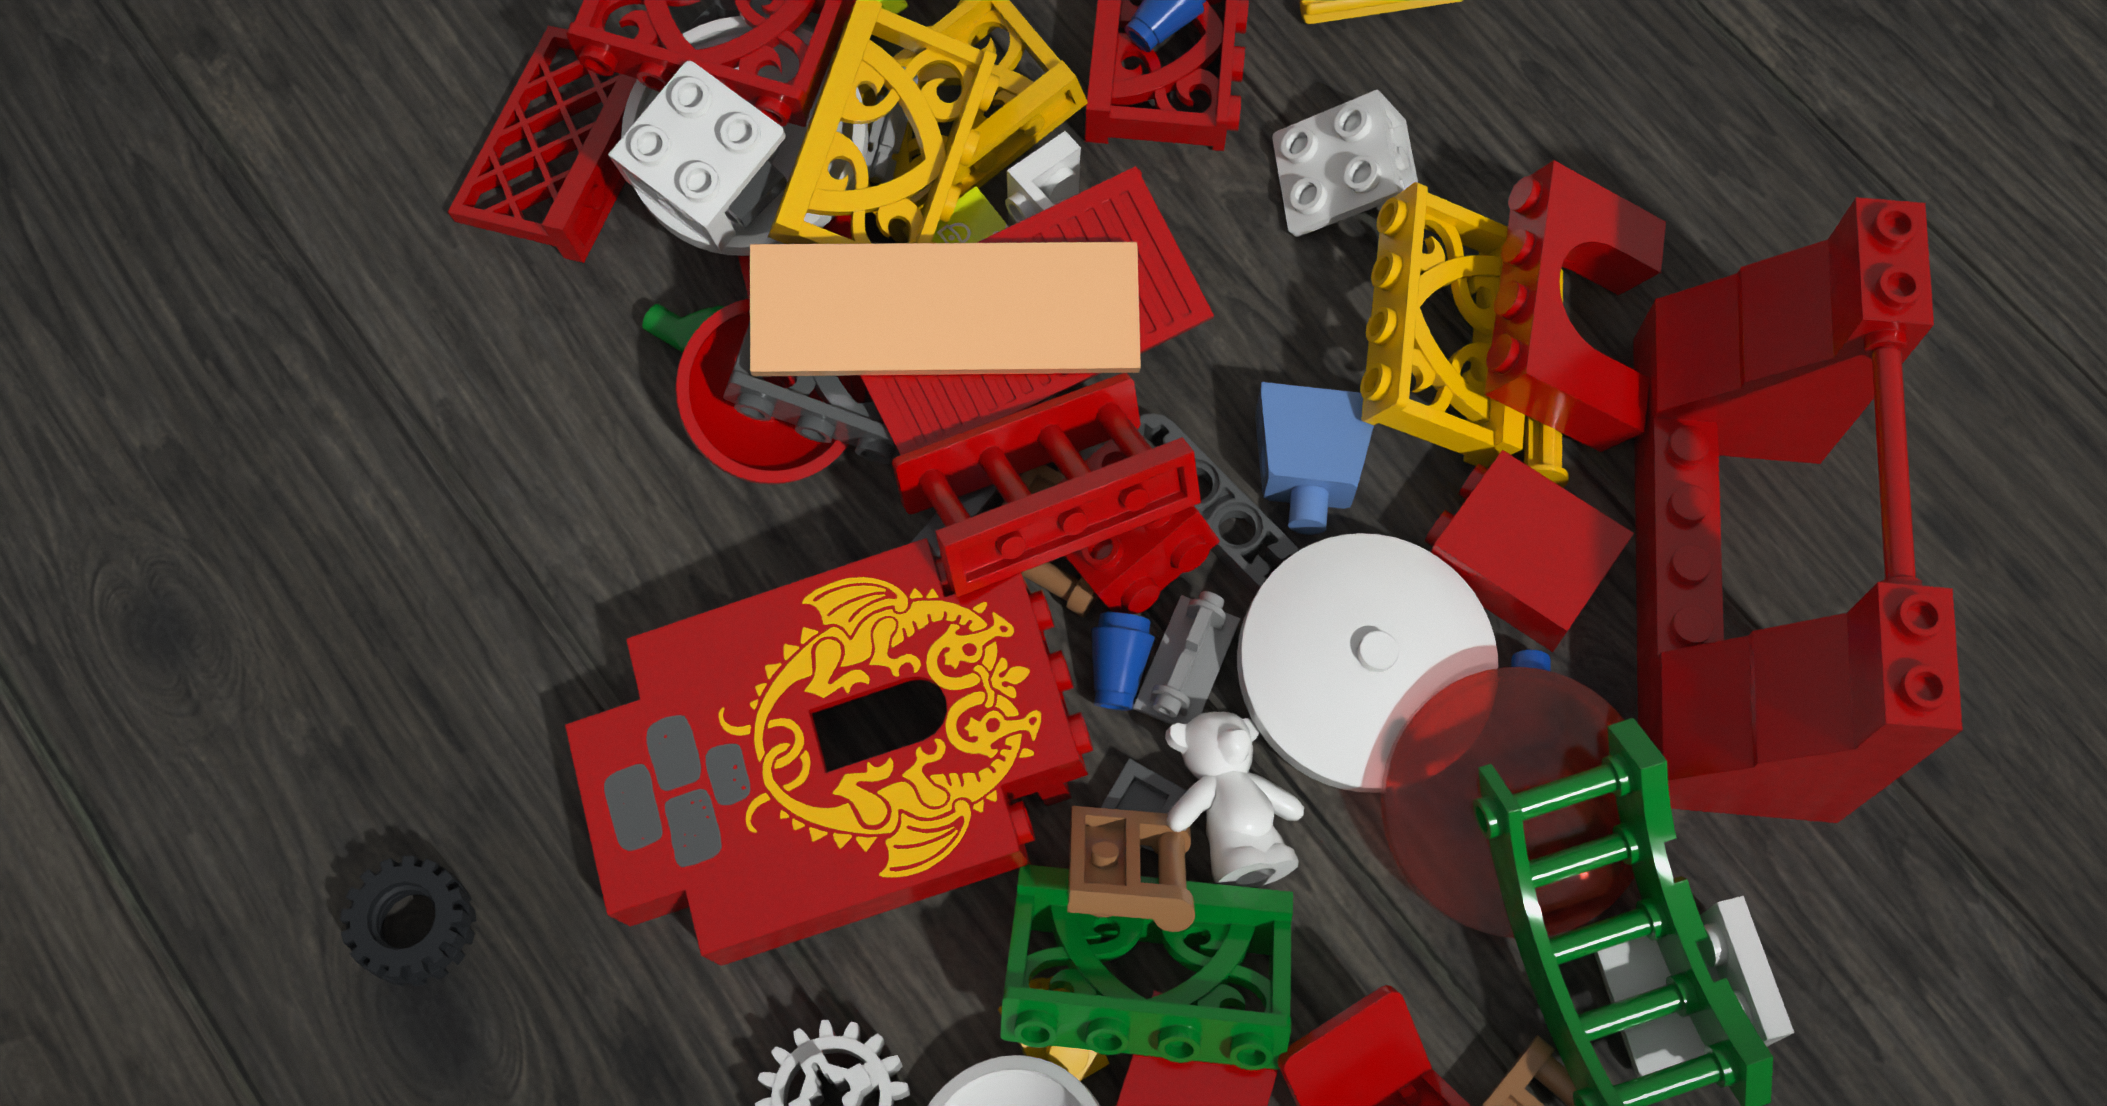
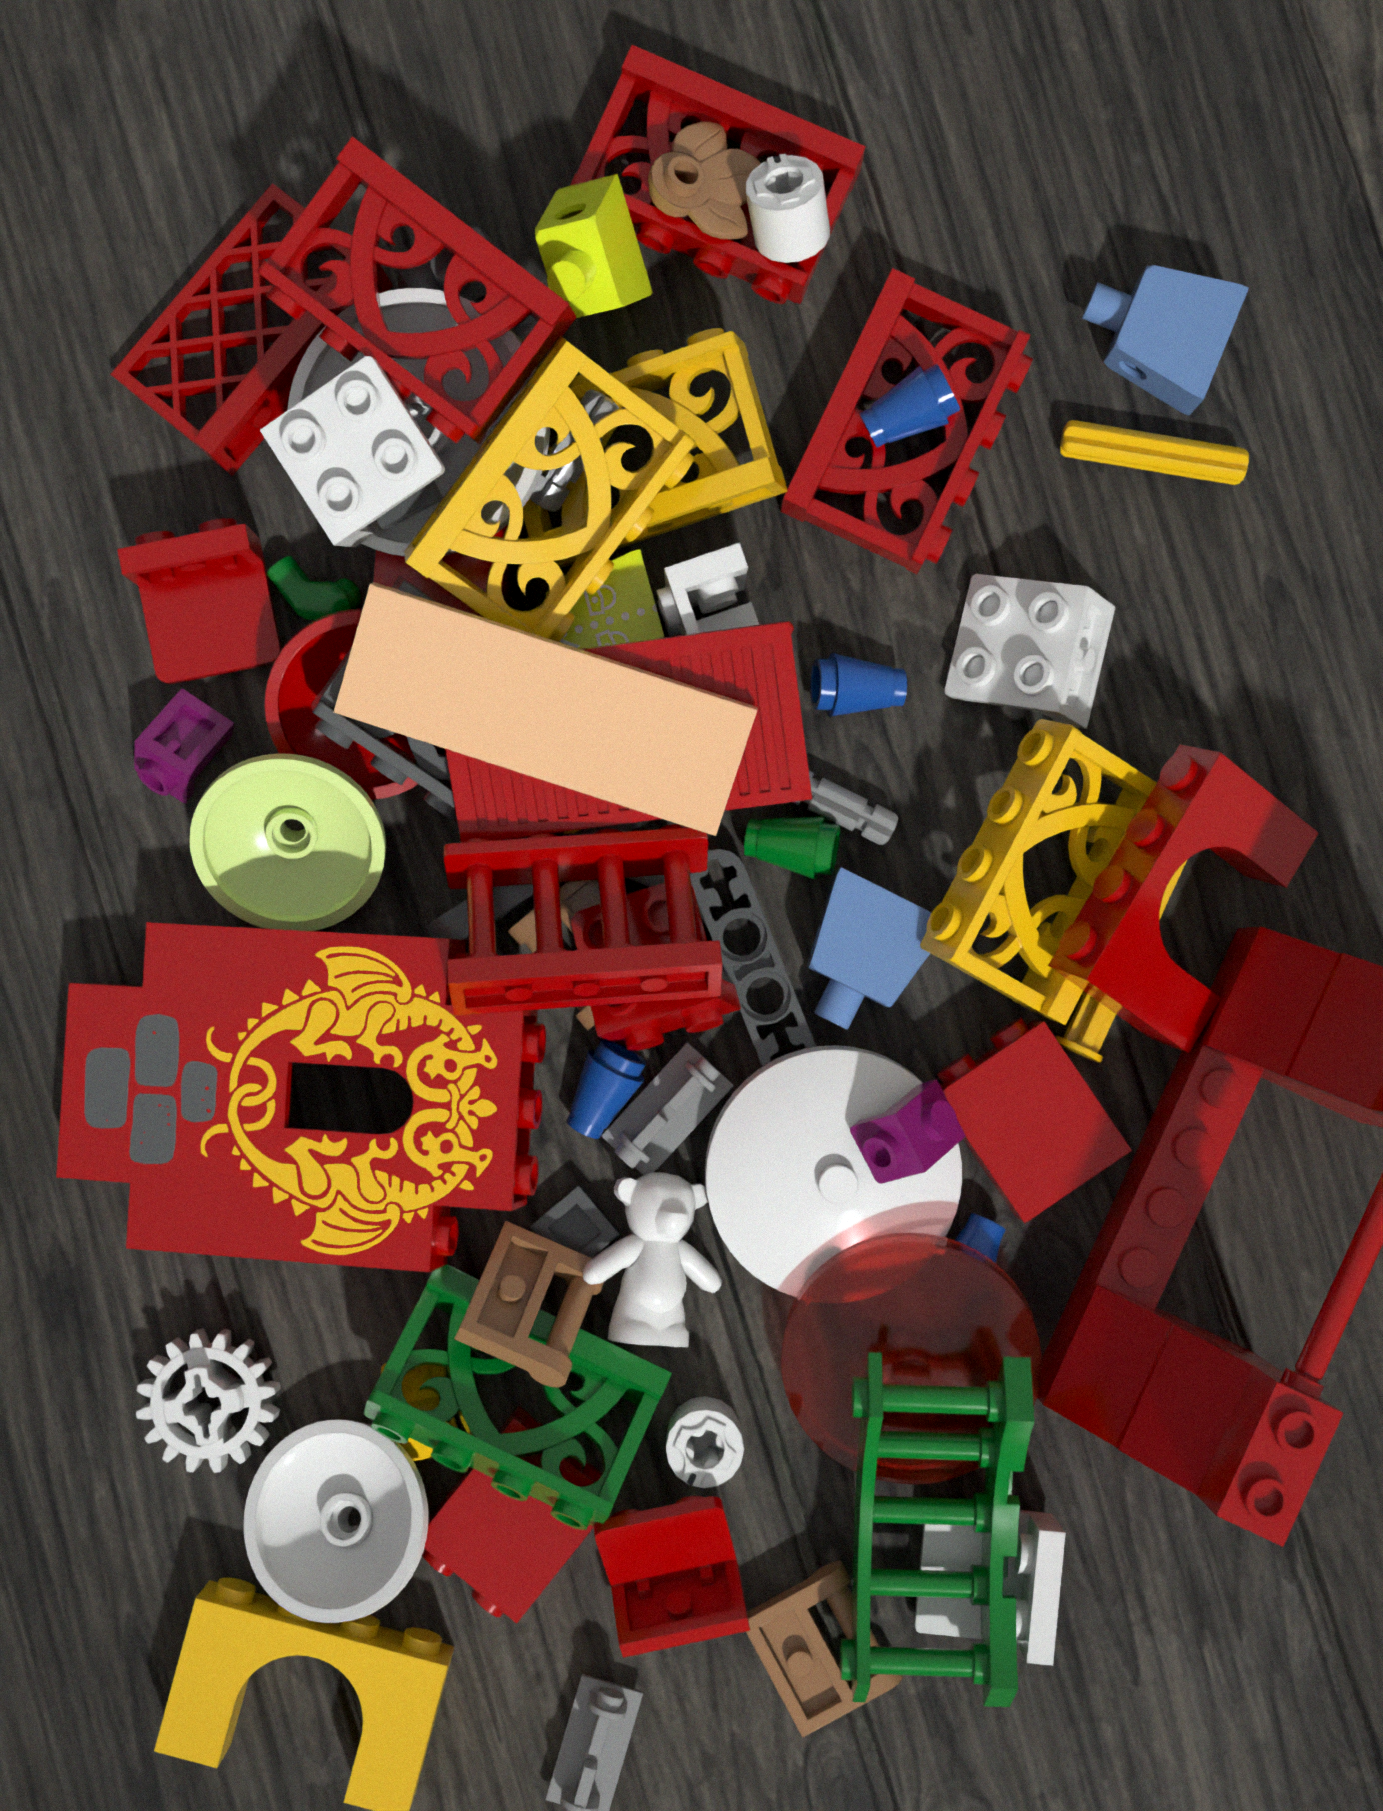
camera: 20 degrees right, 20 degrees up
none -> red bracket [117,518,282,684]
none -> magenta bracket [134,688,234,803]
none -> yellowish green dish [189,754,386,931]
none -> white piece [666,1396,744,1488]
none -> green cone [744,817,840,879]
none -> light grey axle [794,771,898,845]
none -> blue cone [810,653,907,717]
none -> magenta bracket [850,1079,966,1184]

